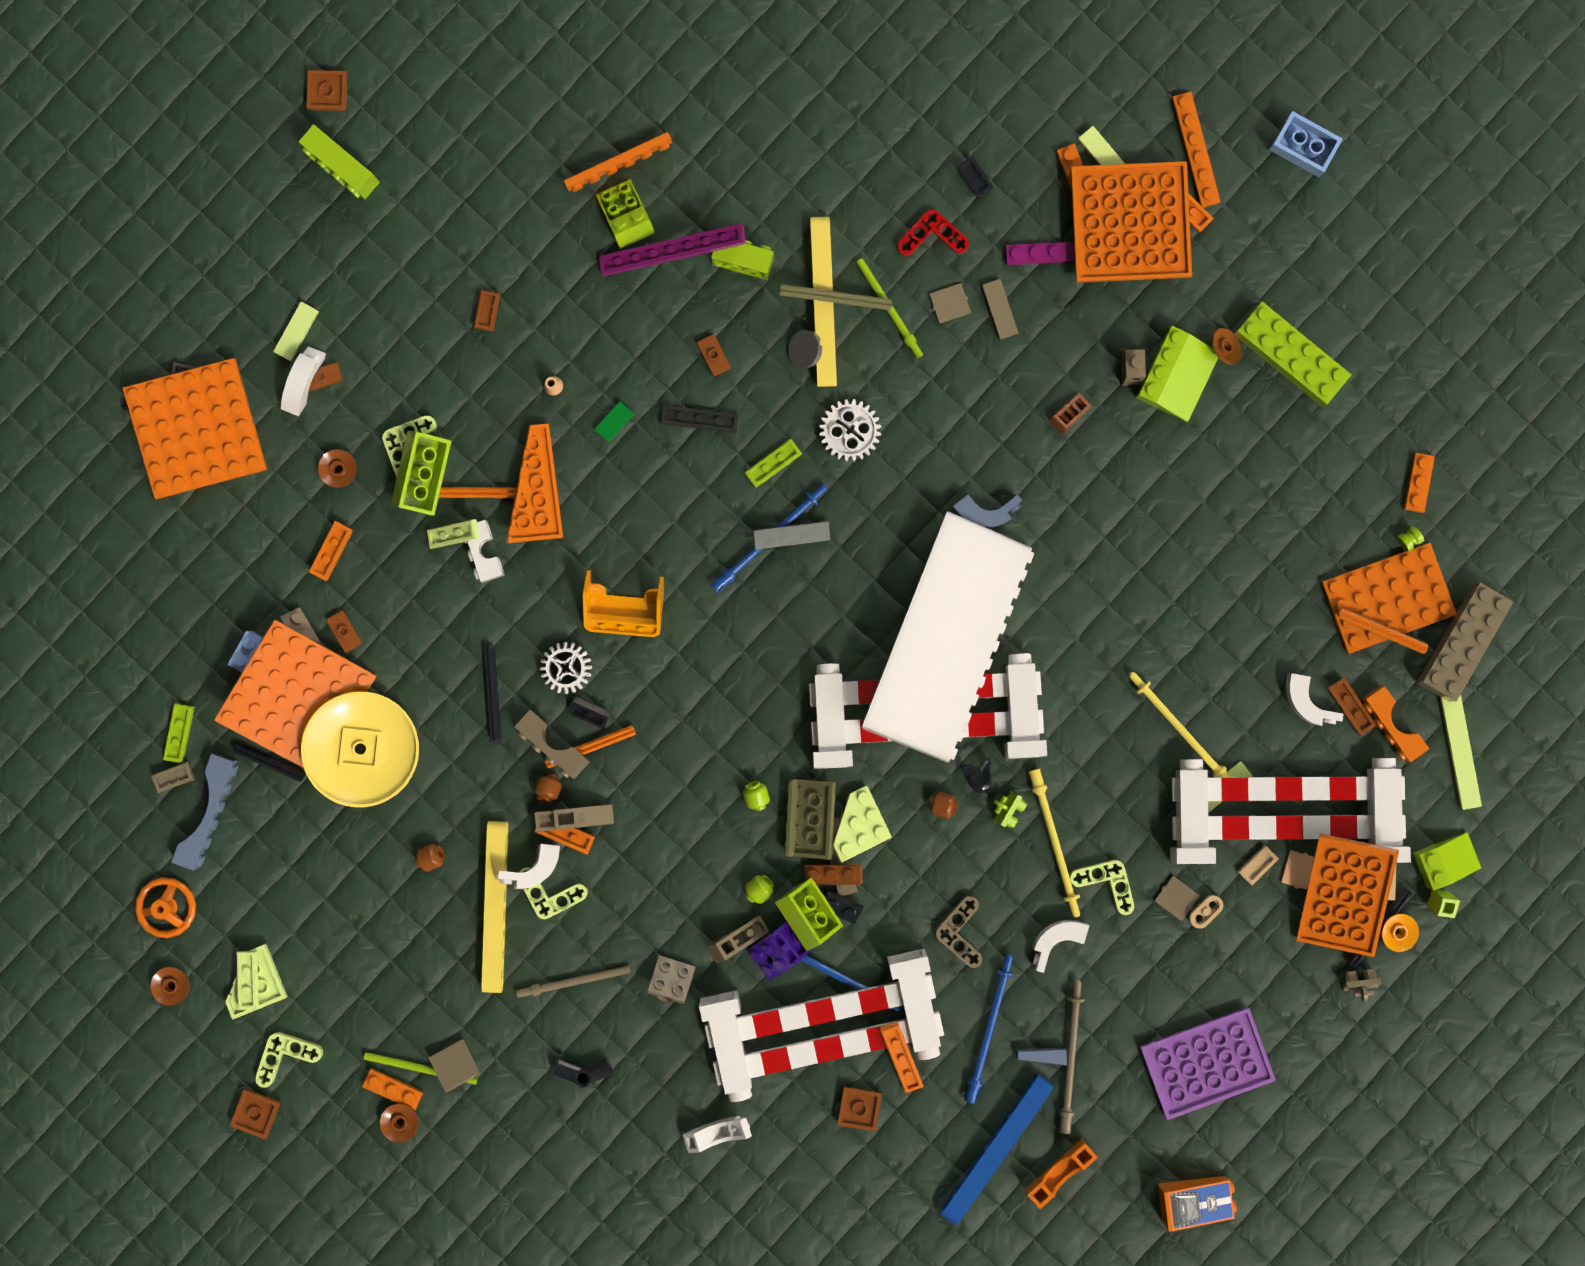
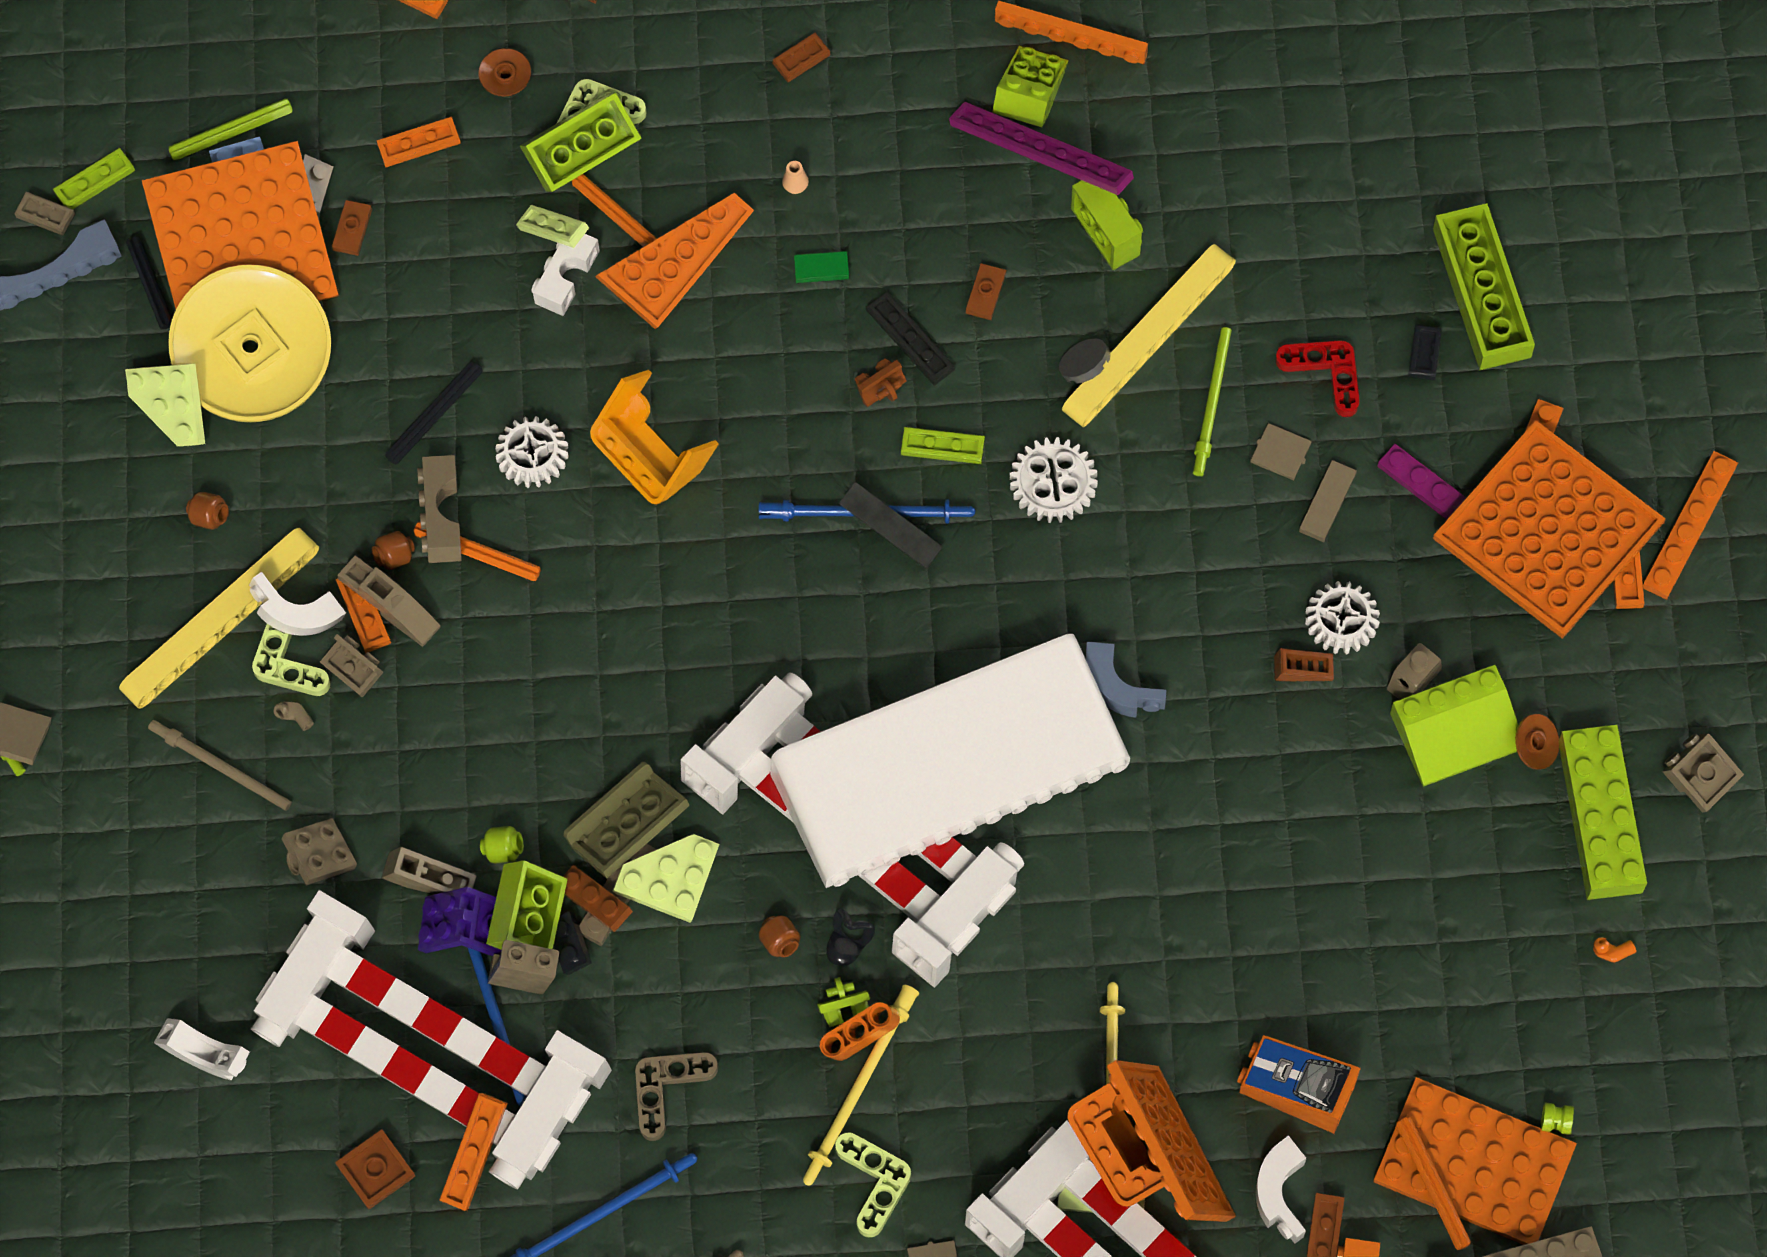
camera: 45 degrees right, 20 degrees down
black piece [554,1058,614,1088] -> none
black plate [569,697,611,730] -> none
lime head [742,781,770,811] -> none
olive axle [779,284,892,310] -> none
white arch [1032,920,1089,973] -> none
yellowish green tile [1078,126,1125,165] -> none
orange plate [1403,453,1435,513] -> none
none -> yellowish green plate [125,363,205,446]
none -> lime axle [168,98,293,160]
none -> dark tan arm [273,702,314,731]
none -> dark tan bracket [320,634,383,697]
none -> dark tan panel [488,940,559,995]
none -> orange beam [820,1002,900,1061]
none -> dark orange hips [855,358,906,407]
none -> orange windscreen [1068,1082,1164,1207]
none -> orange plate [1107,1060,1236,1222]
none -> slope [1237,1035,1361,1134]
none -> white gear [1305,581,1380,655]
none -> lime brick [1433,203,1535,370]
none -> orange arm [1593,937,1636,963]
none -> dark tan plate [1662,733,1744,812]

